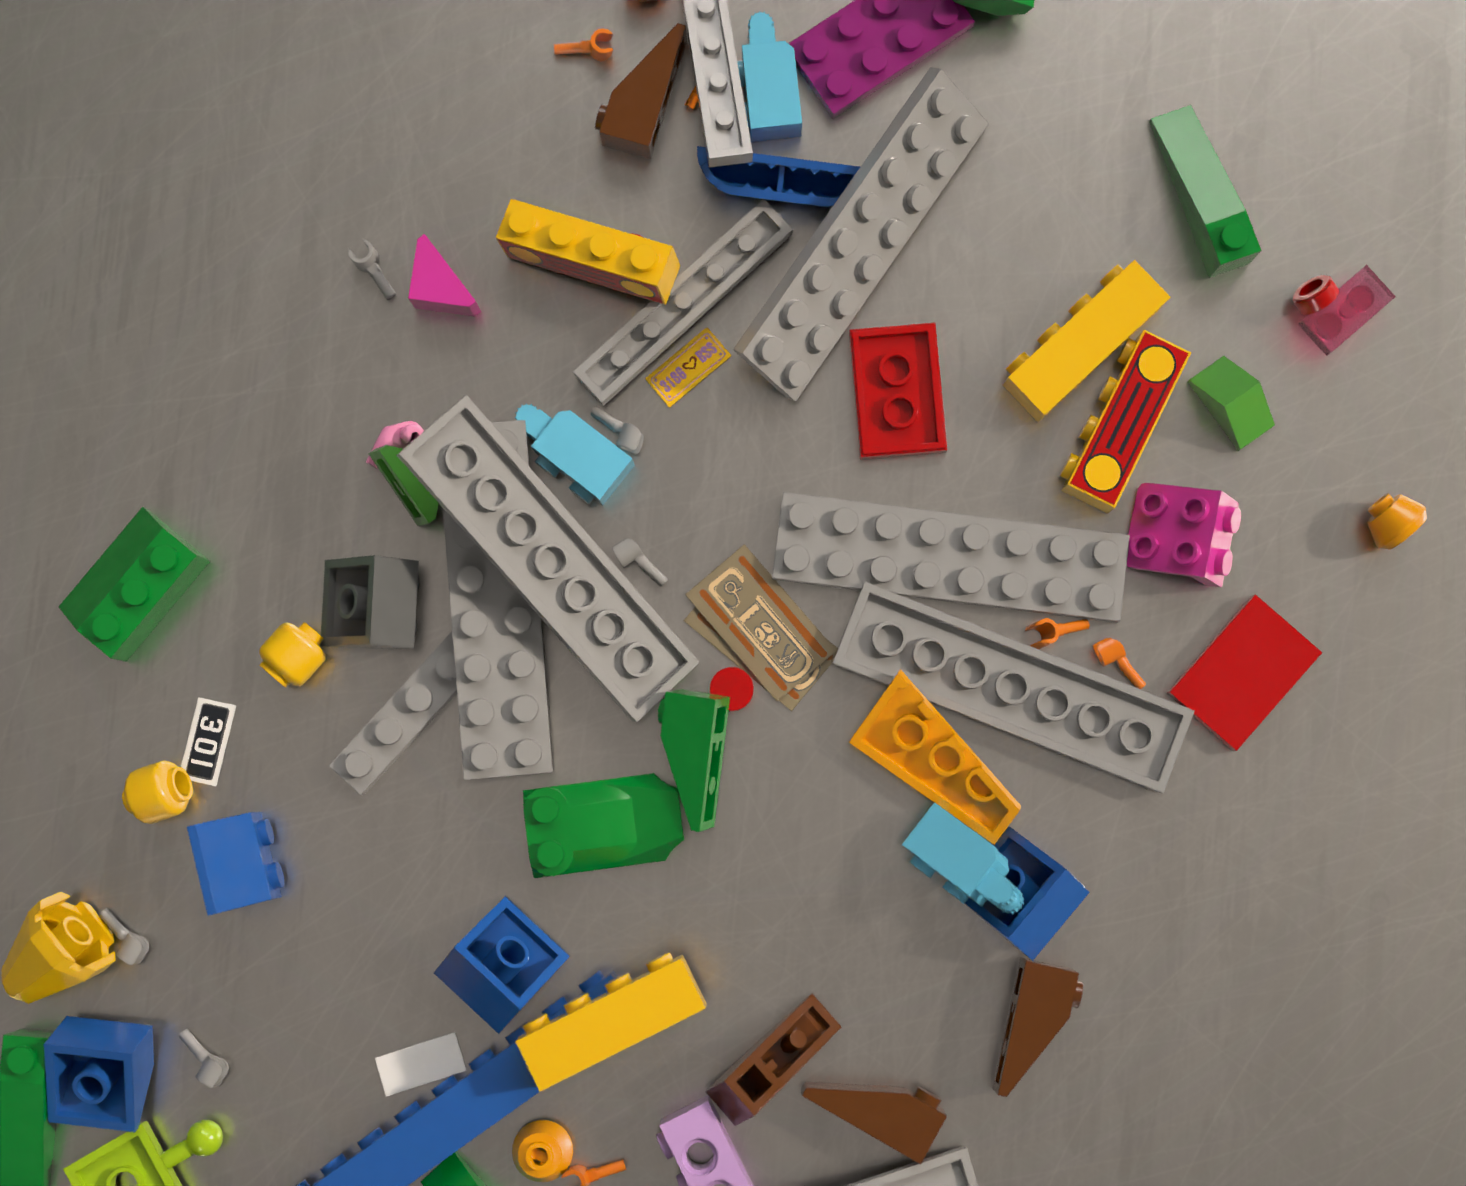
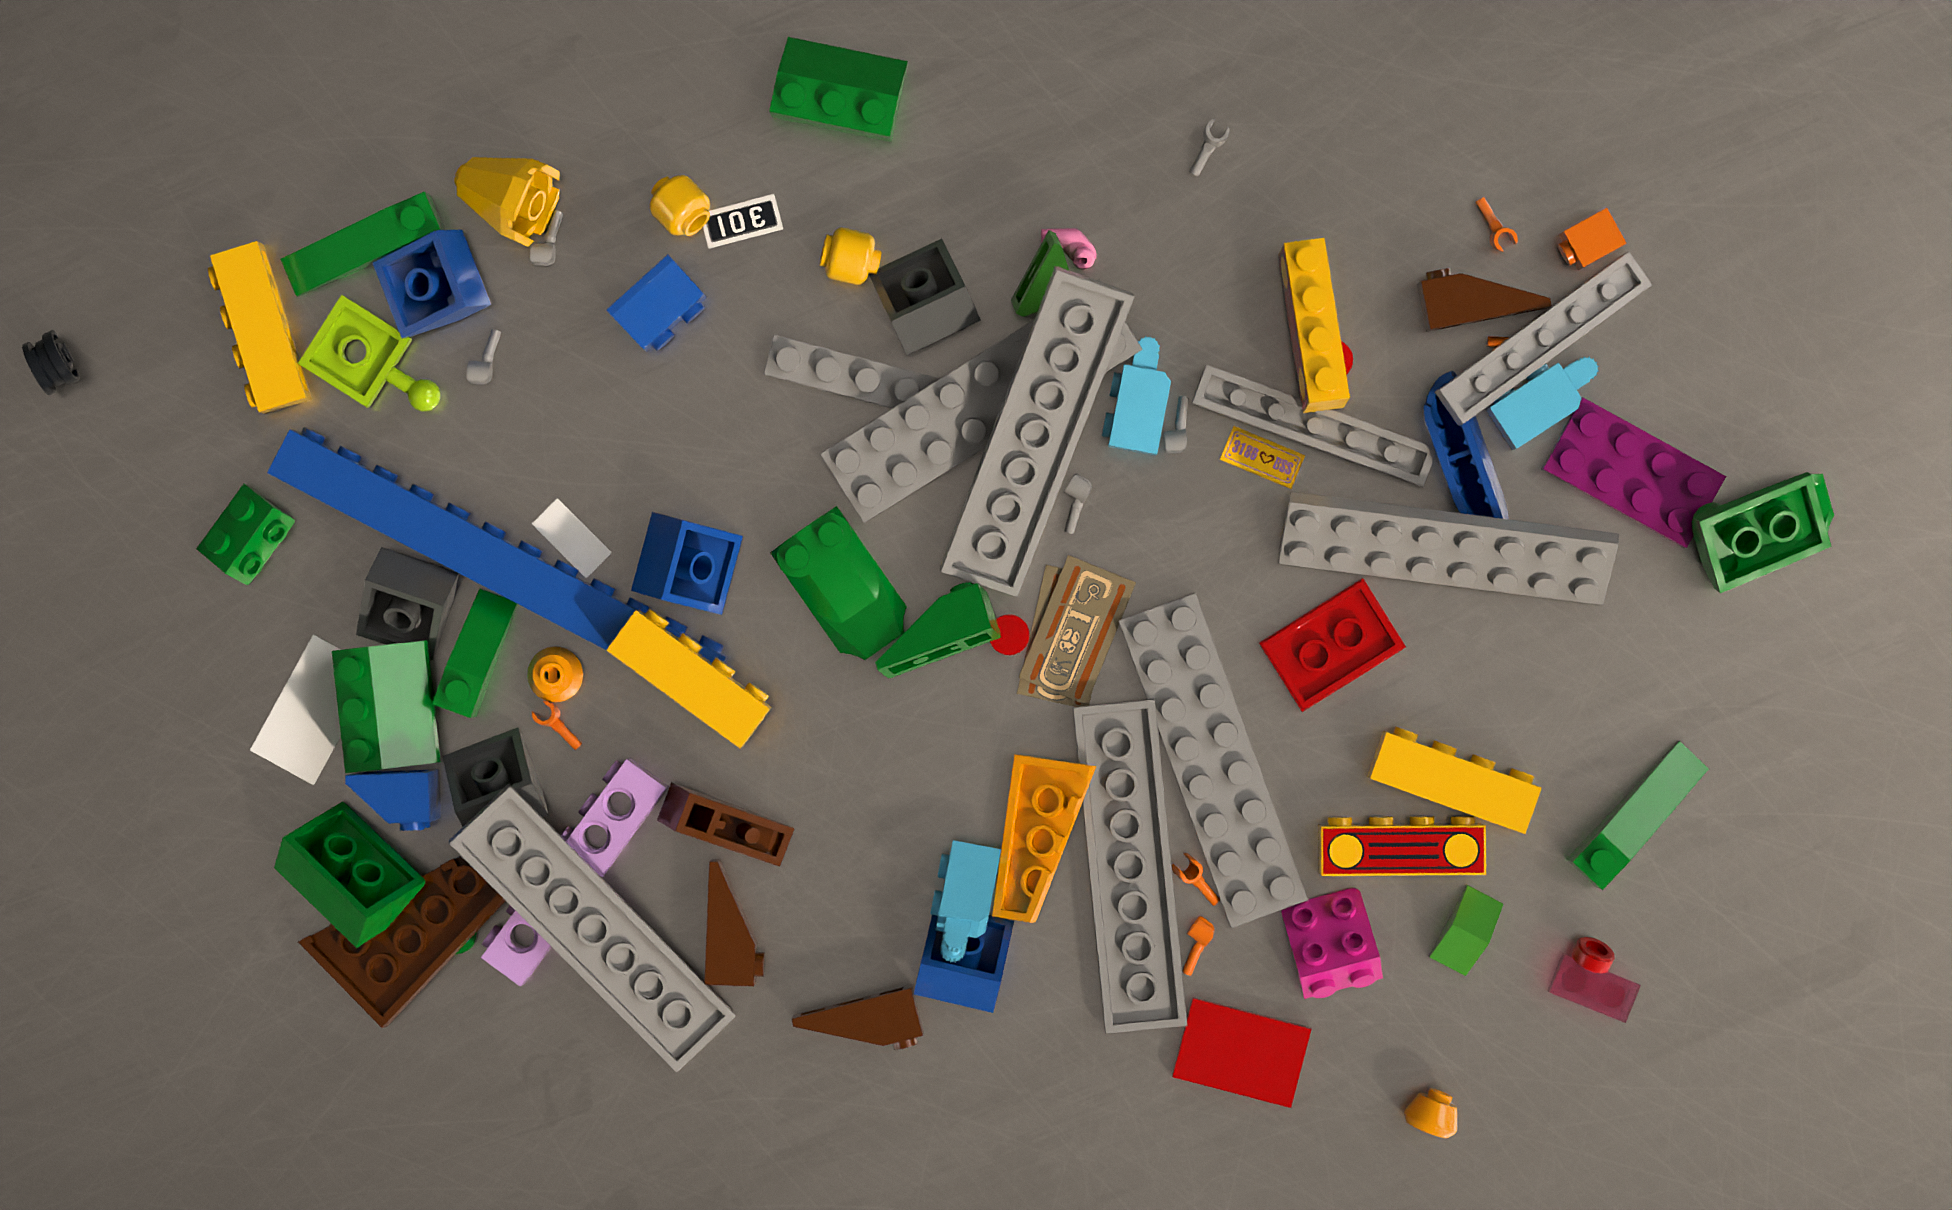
camera: 55 degrees right, 5 degrees up
dark pink slope [408,234,482,317] -> none

